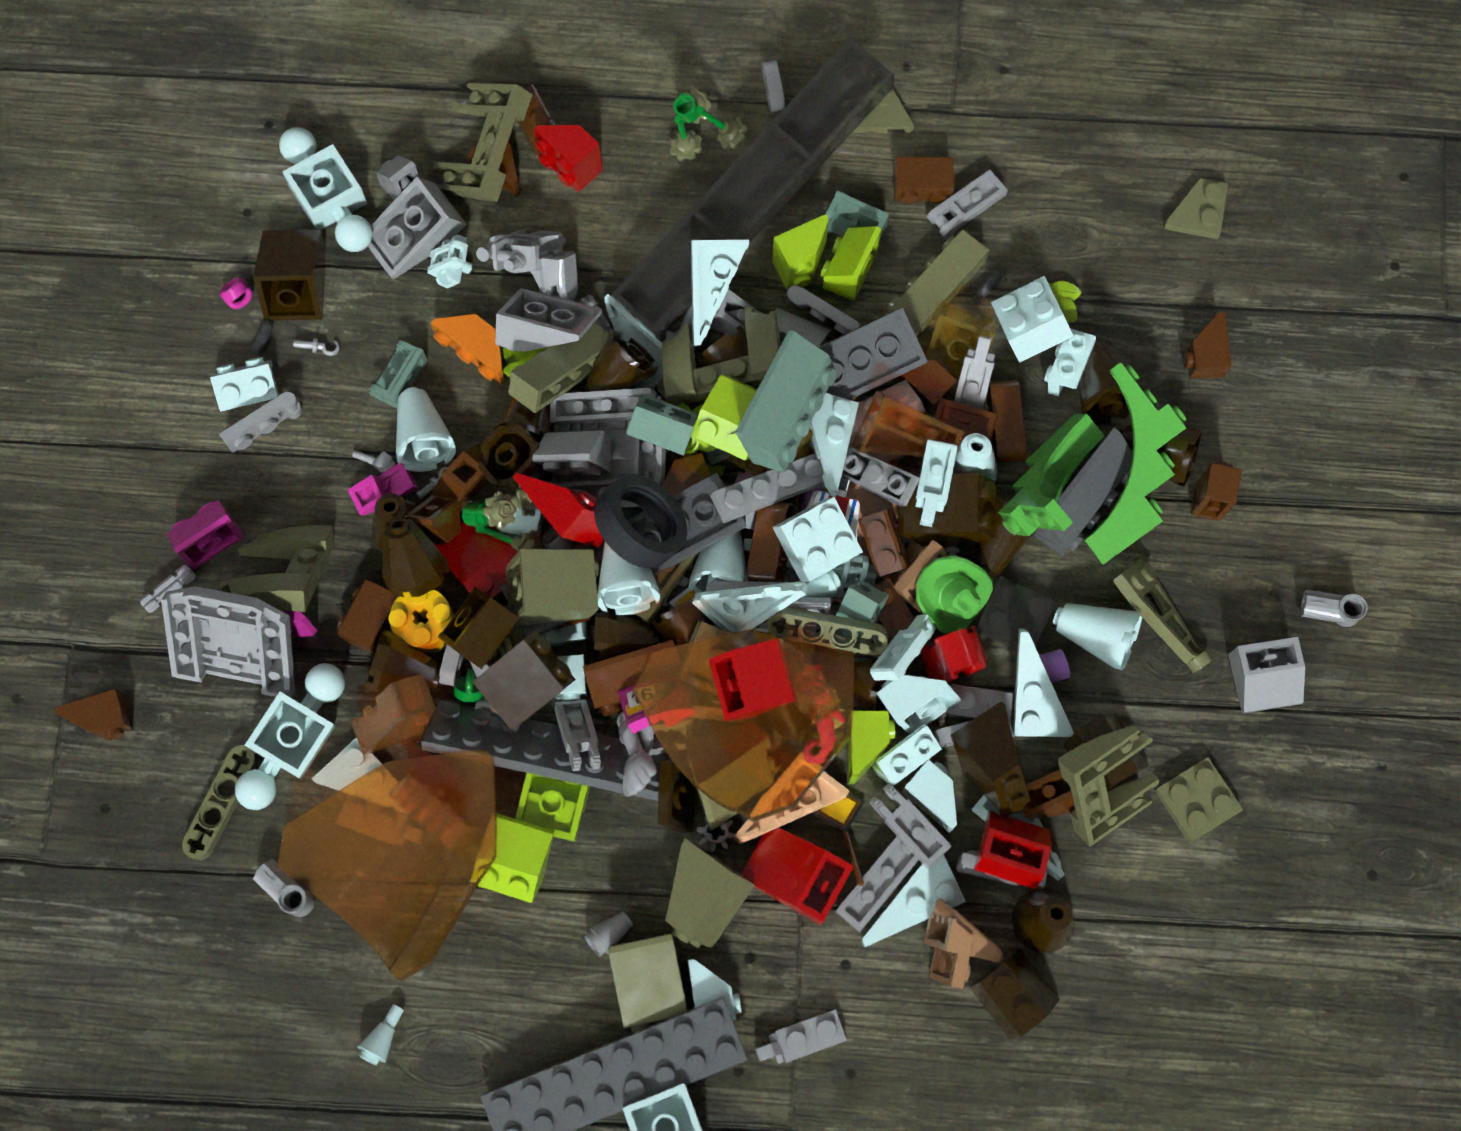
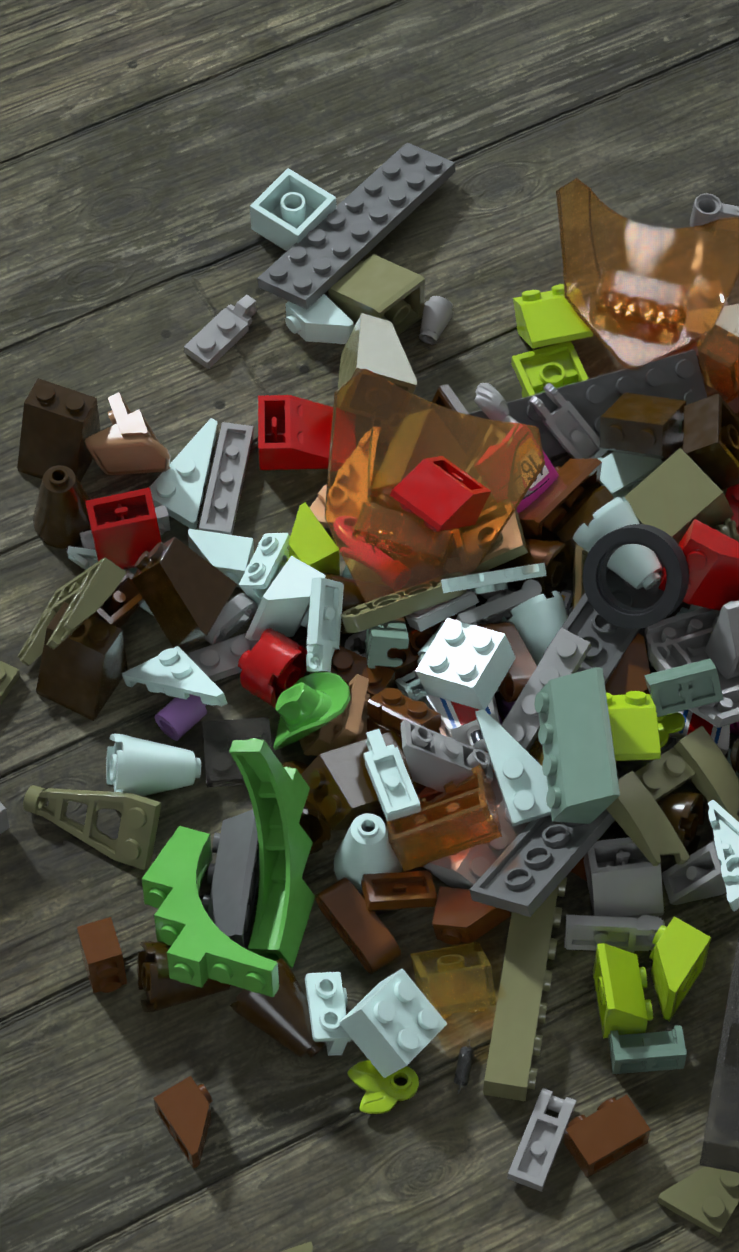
camera: 150 degrees right, 15 degrees down
light aqua cone [357,1004,404,1065] -> none
piece [811,792,865,887] -> none
light grey hinge [869,784,951,869] -> none
light grey hinge [954,335,995,410] -> none

